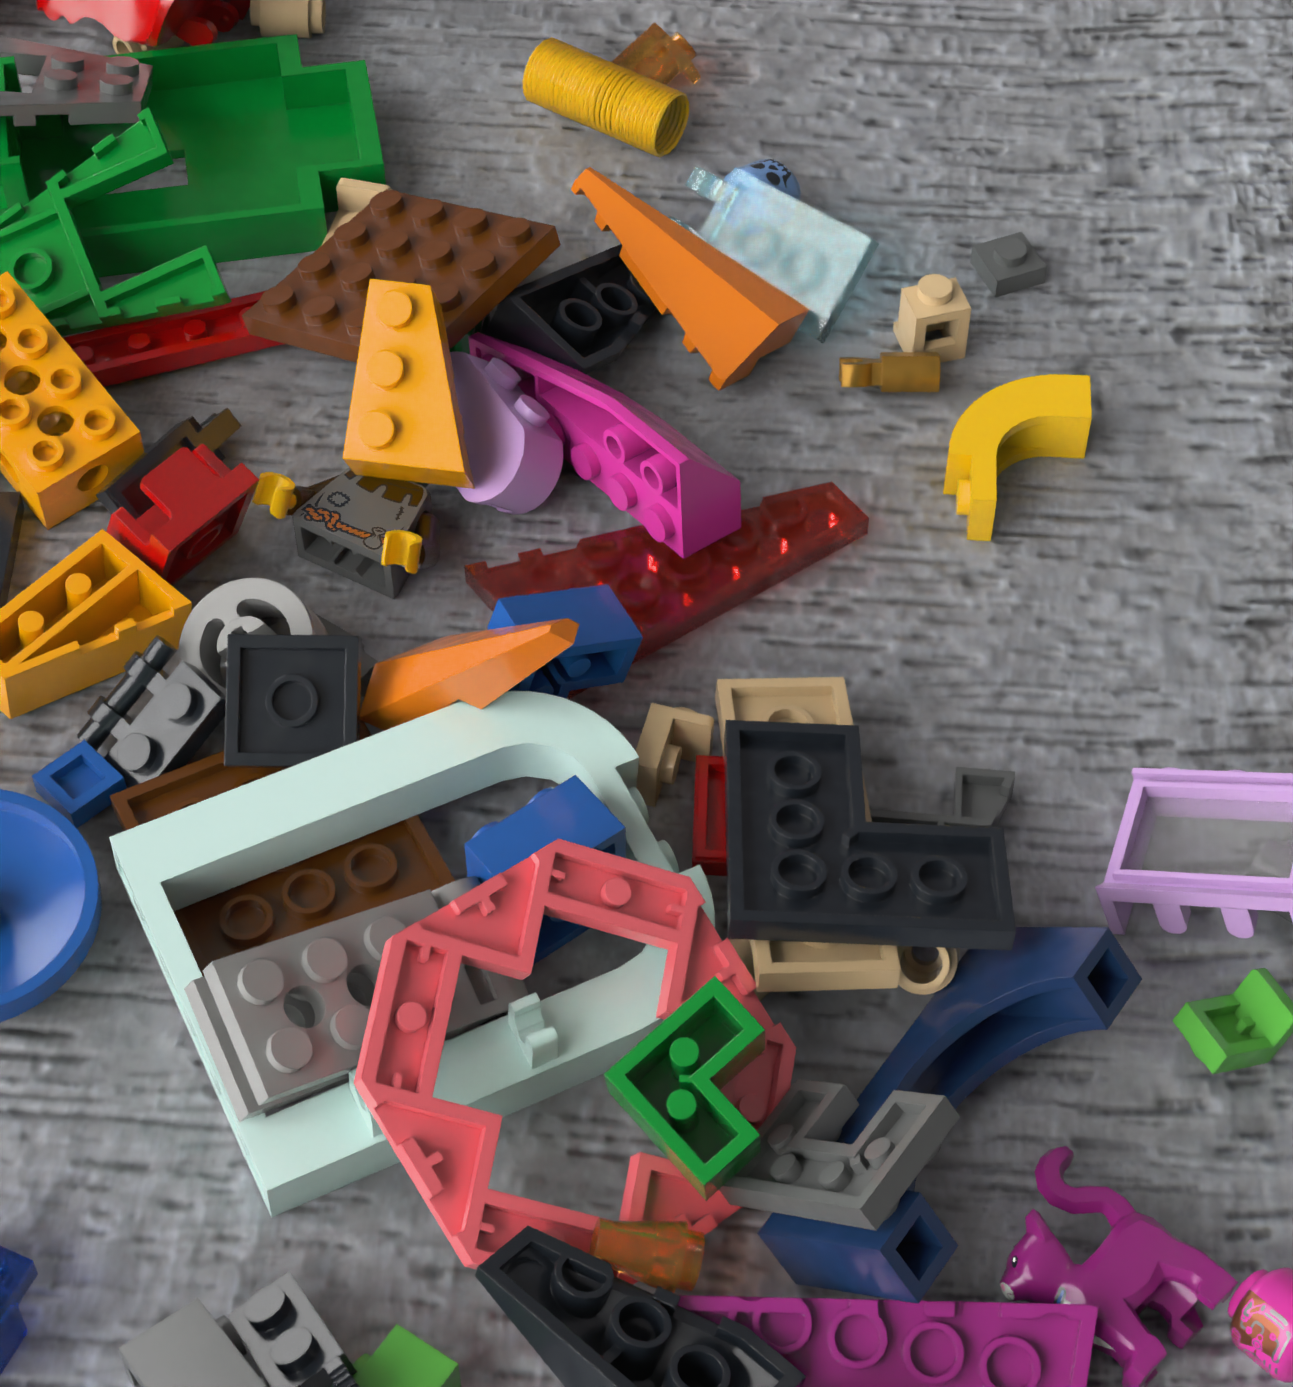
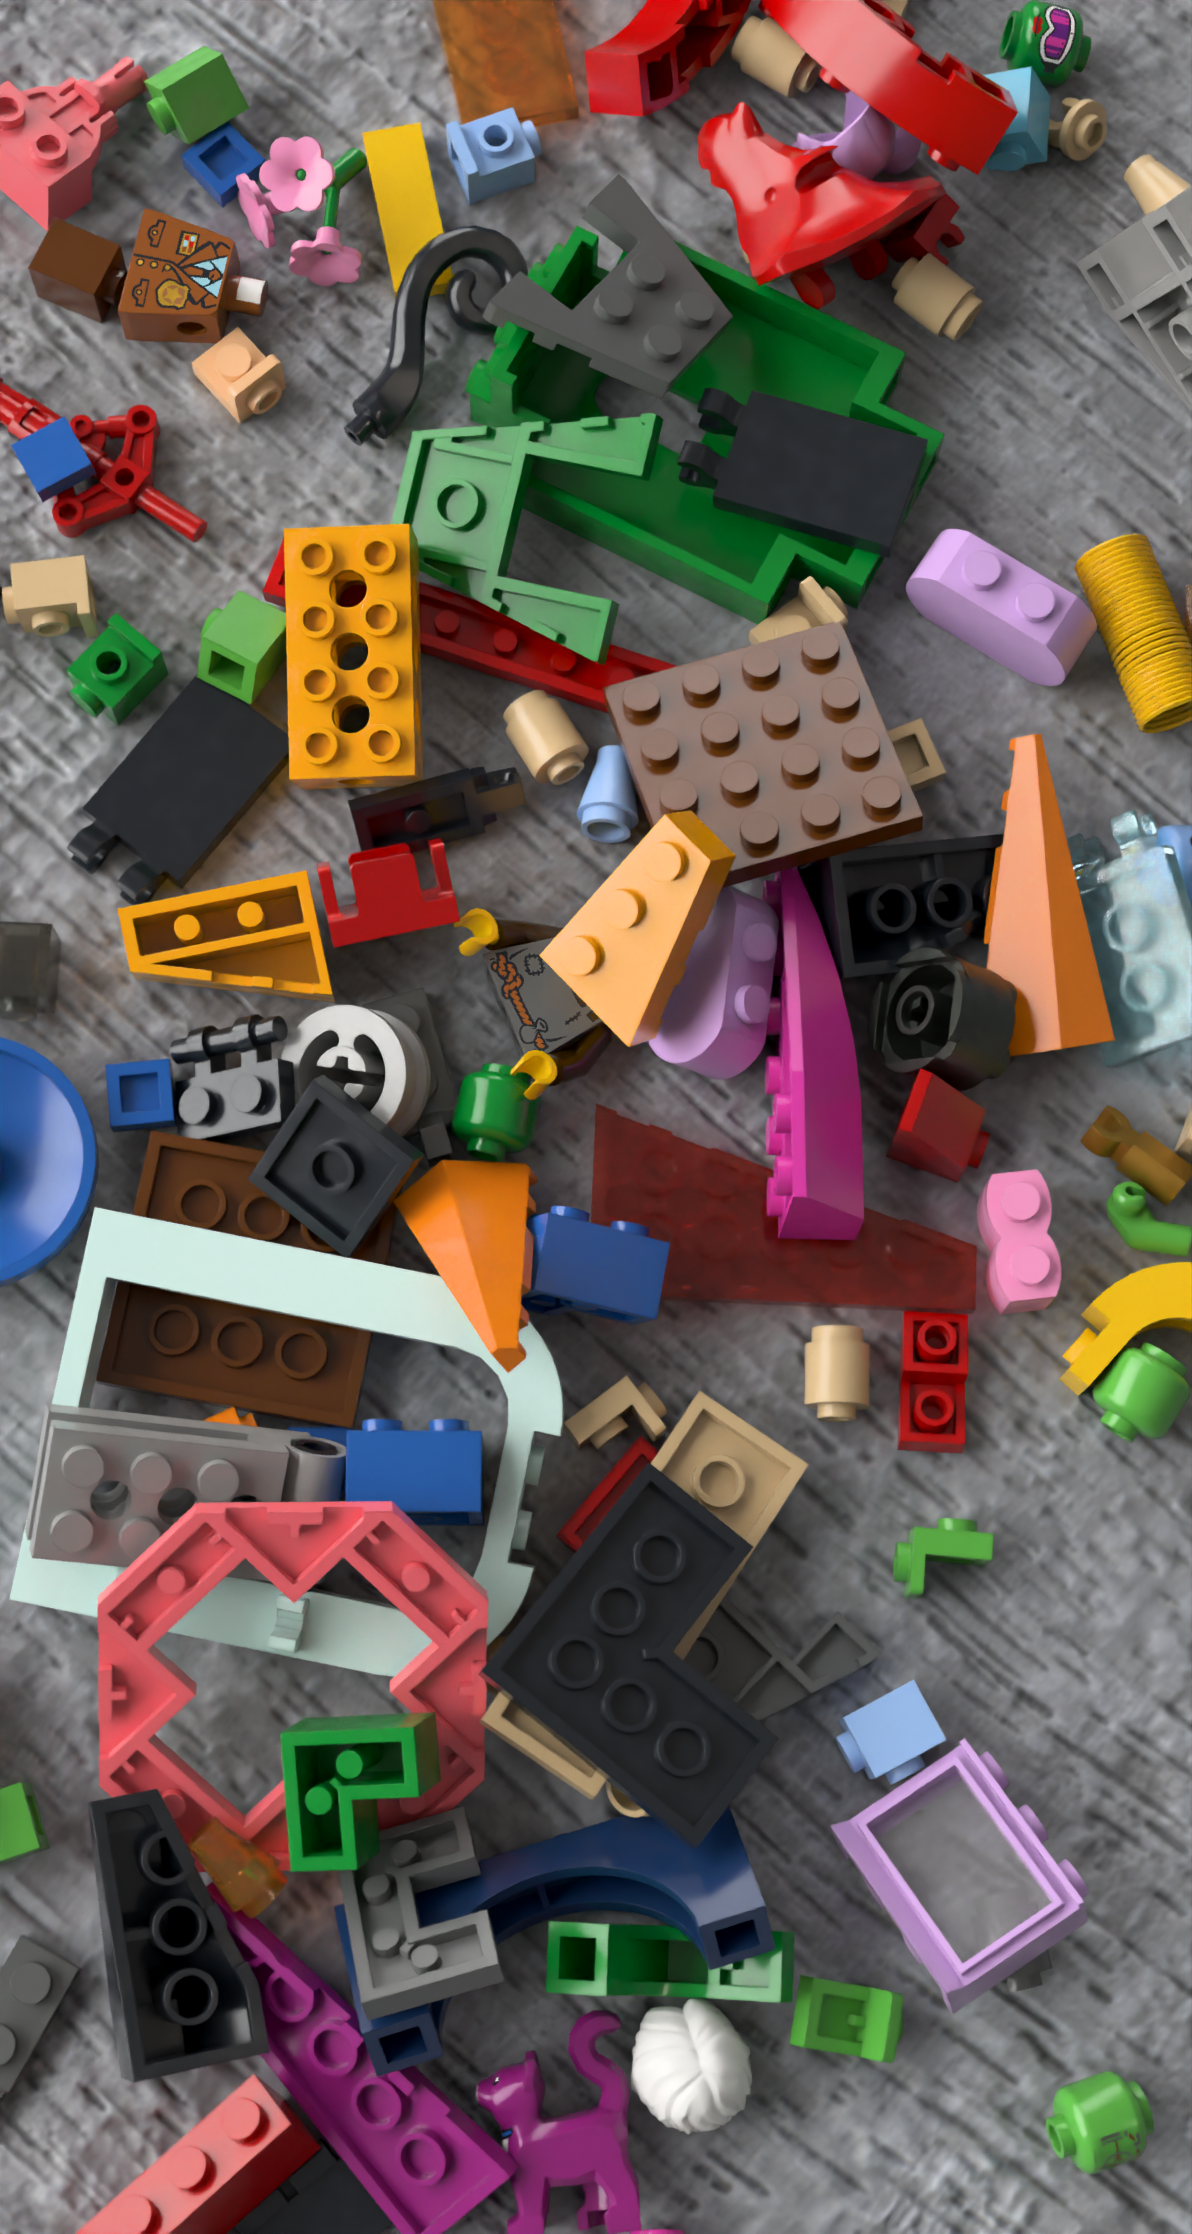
camera: 35 degrees right, 25 degrees up
none -> green head [451,1063,542,1162]
none -> tan brick [503,690,589,785]
none -> green arch [546,1921,795,2003]
none -> light blue cone [577,745,638,843]
none -> white hair [631,1998,752,2134]
none -> black tile [677,388,928,558]
none -> tan brick [804,1325,870,1422]
none -> light blue brick [835,1680,946,1785]
none -> pearl dark grey brick [868,948,1017,1091]
none -> red slope [886,1068,991,1183]
none -> bright green bracket [893,1518,994,1599]
none -> red slope [897,1311,968,1454]
none -> lavender brick [906,529,1097,686]
none -> bright pink brick [977,1169,1061,1315]
none -> bright green head [1093,1342,1191,1443]
none -> bright green arm [1106,1182,1192,1257]

